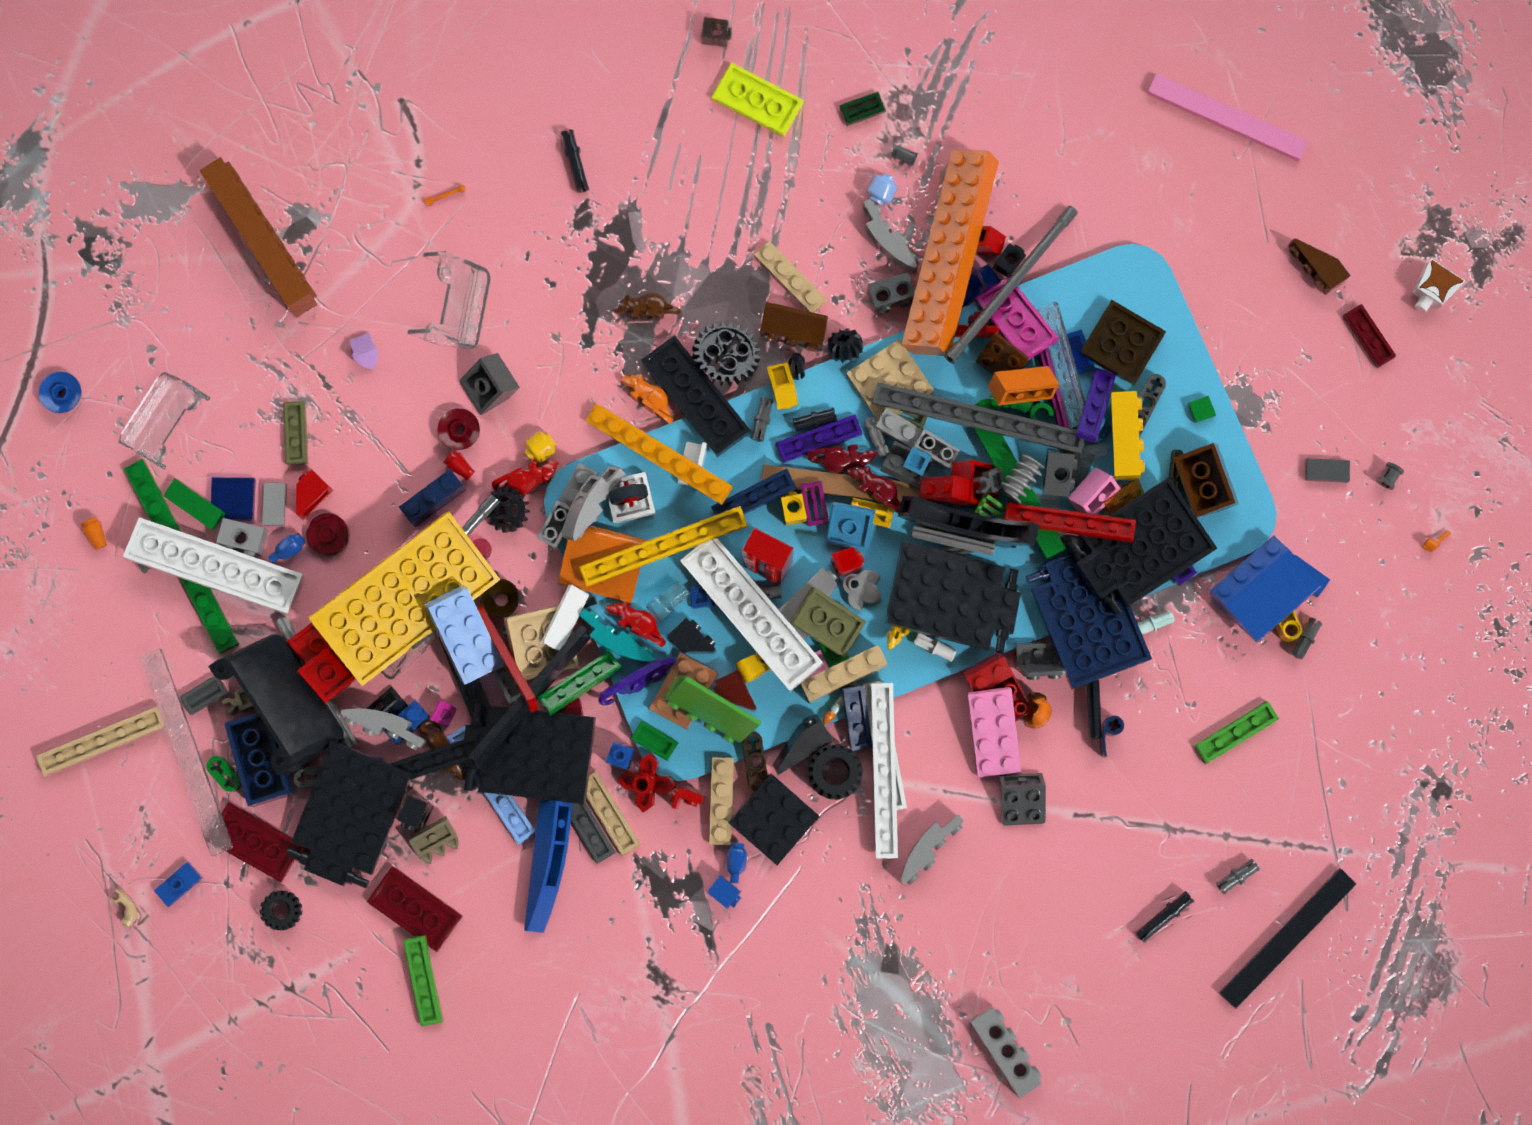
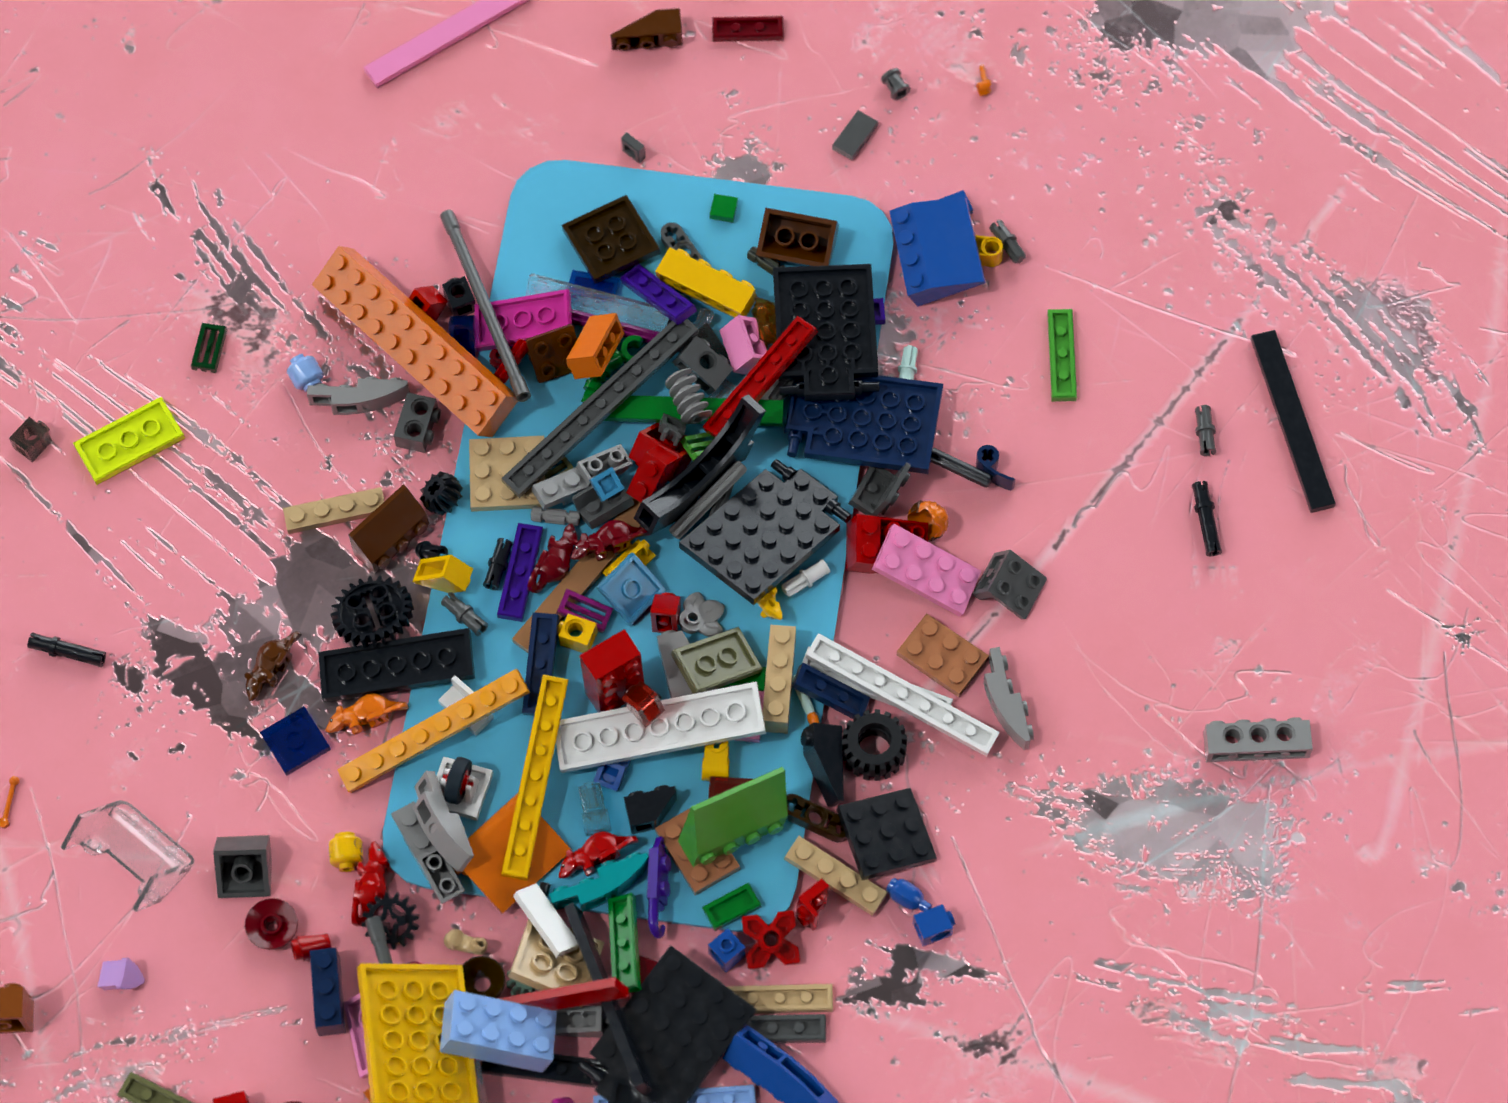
camera: 60 degrees left, 15 degrees down
dark grey pin [890,144,918,166] -> none
none -> clear blue tile [260,706,331,776]
none -> tan piece [444,929,488,955]
none -> dark grey tile [621,132,645,163]
none -> clear red slope [622,681,665,727]
none -> nougat plate [896,613,989,697]

